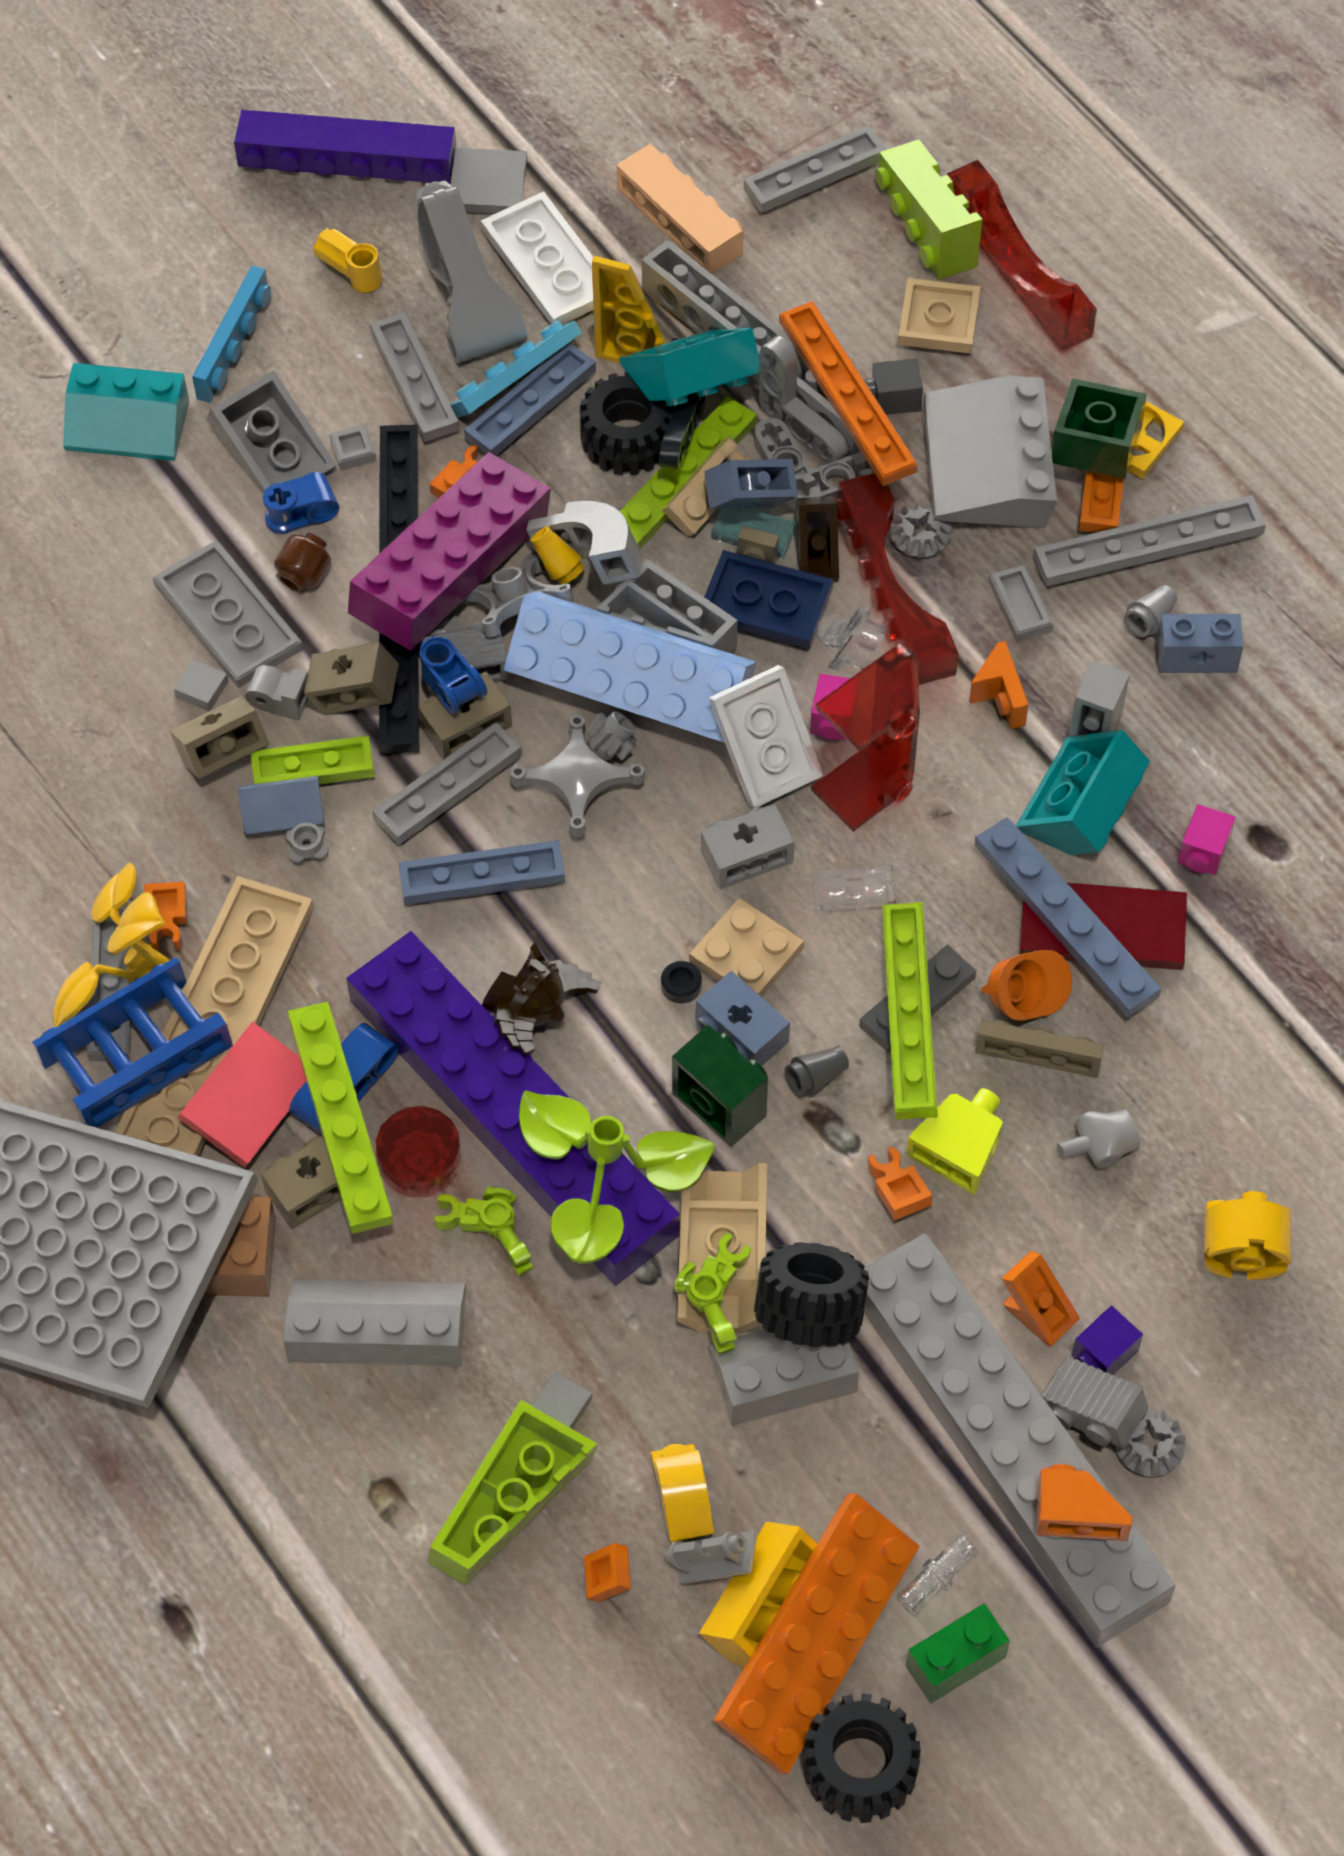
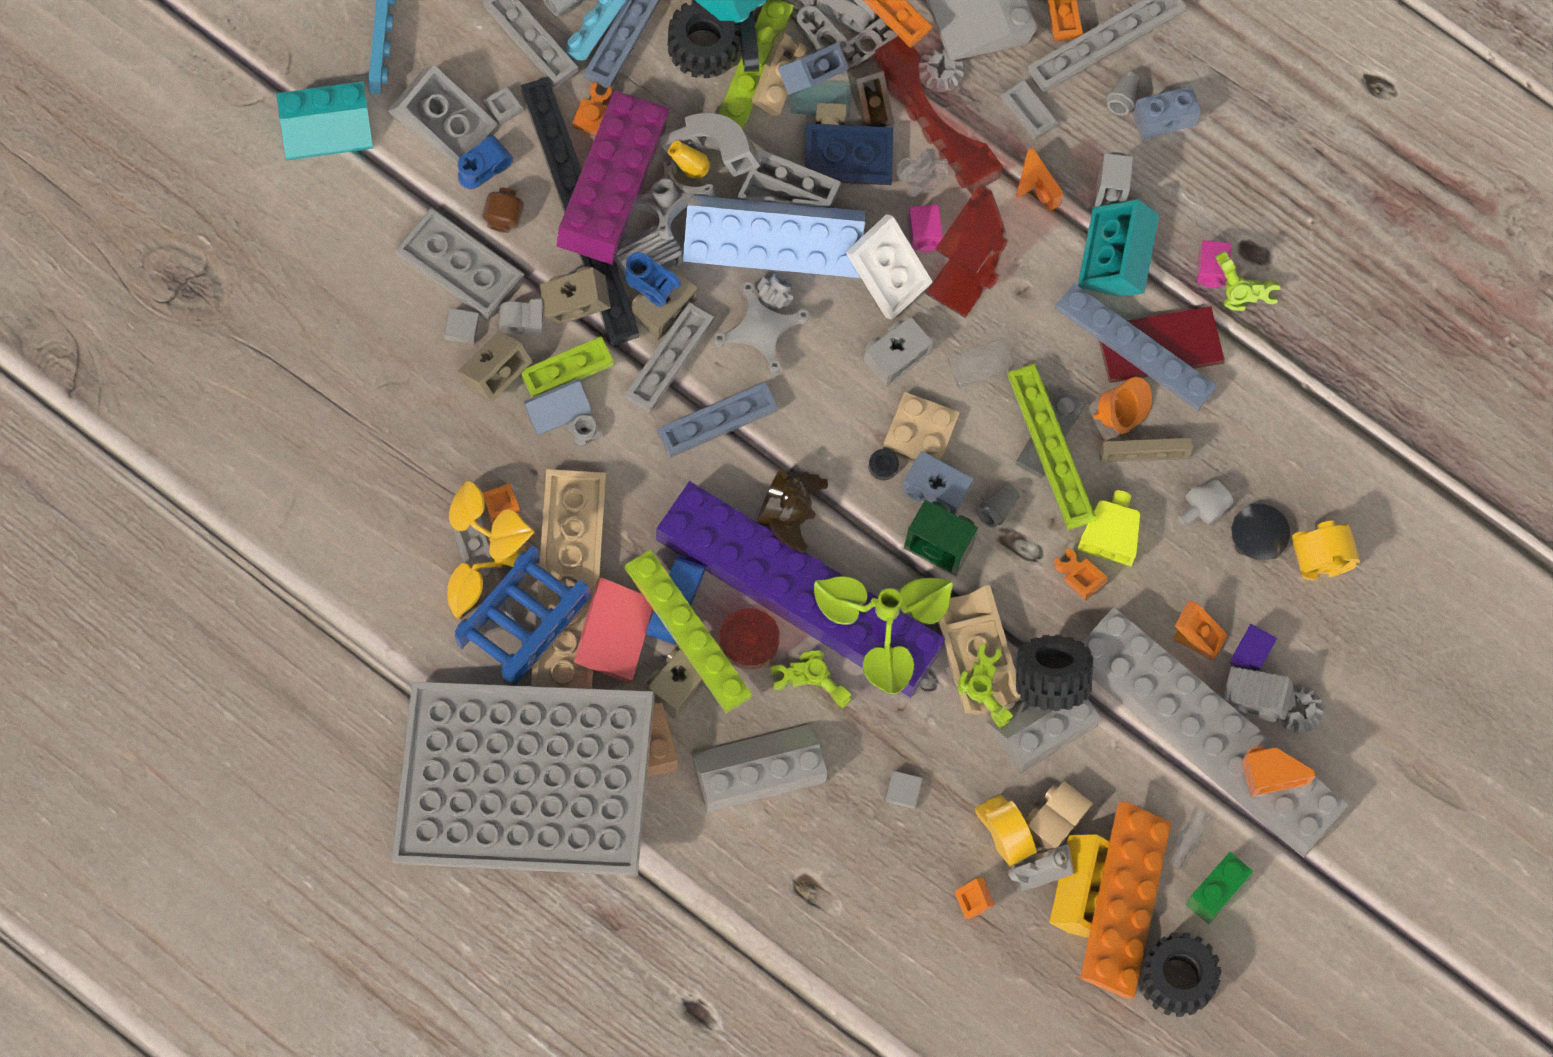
camera: 25 degrees left, 10 degrees up
lime wedge [427,1400,597,1585] -> none
none -> tan brick [1025,781,1093,851]
none -> lime piece [1215,251,1281,311]
none -> black dish [1231,504,1290,560]

